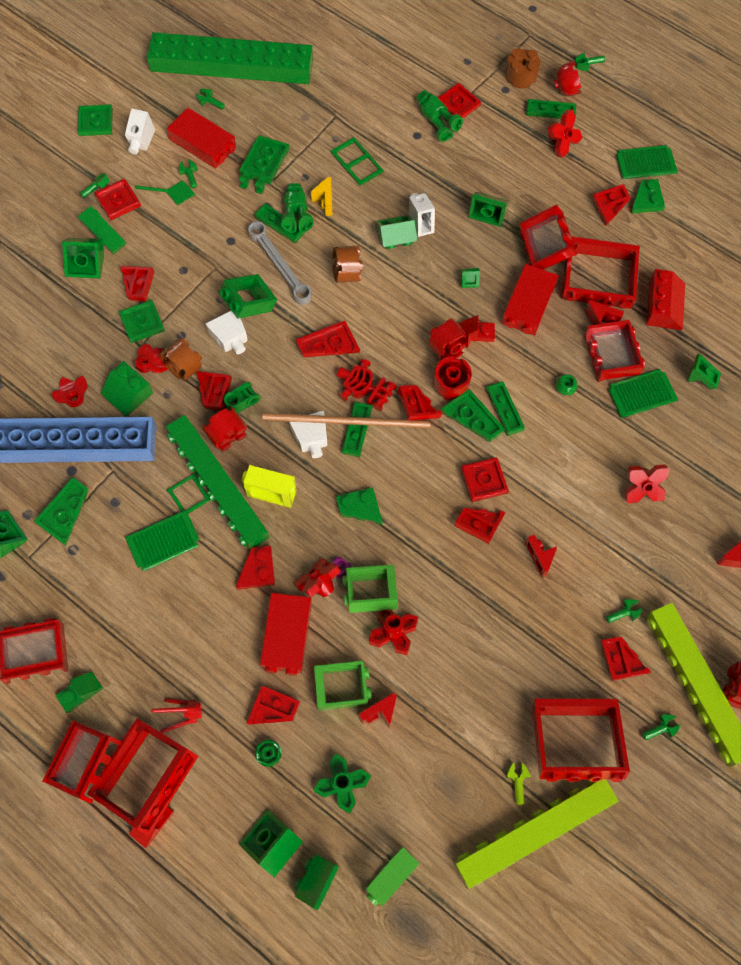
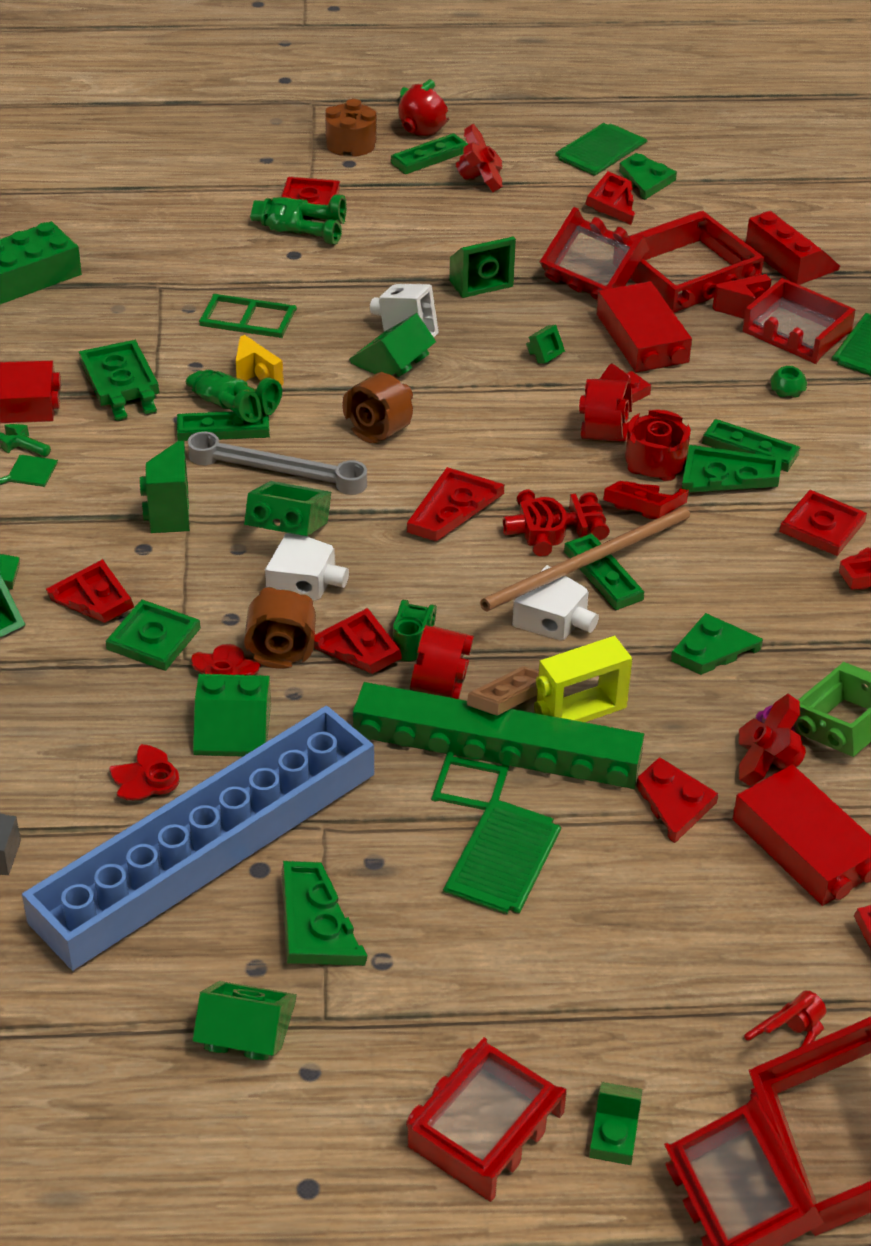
camera: 40 degrees left, 25 degrees down
none -> green slope [140,441,190,533]
none -> medium nougat tile [467,666,539,716]

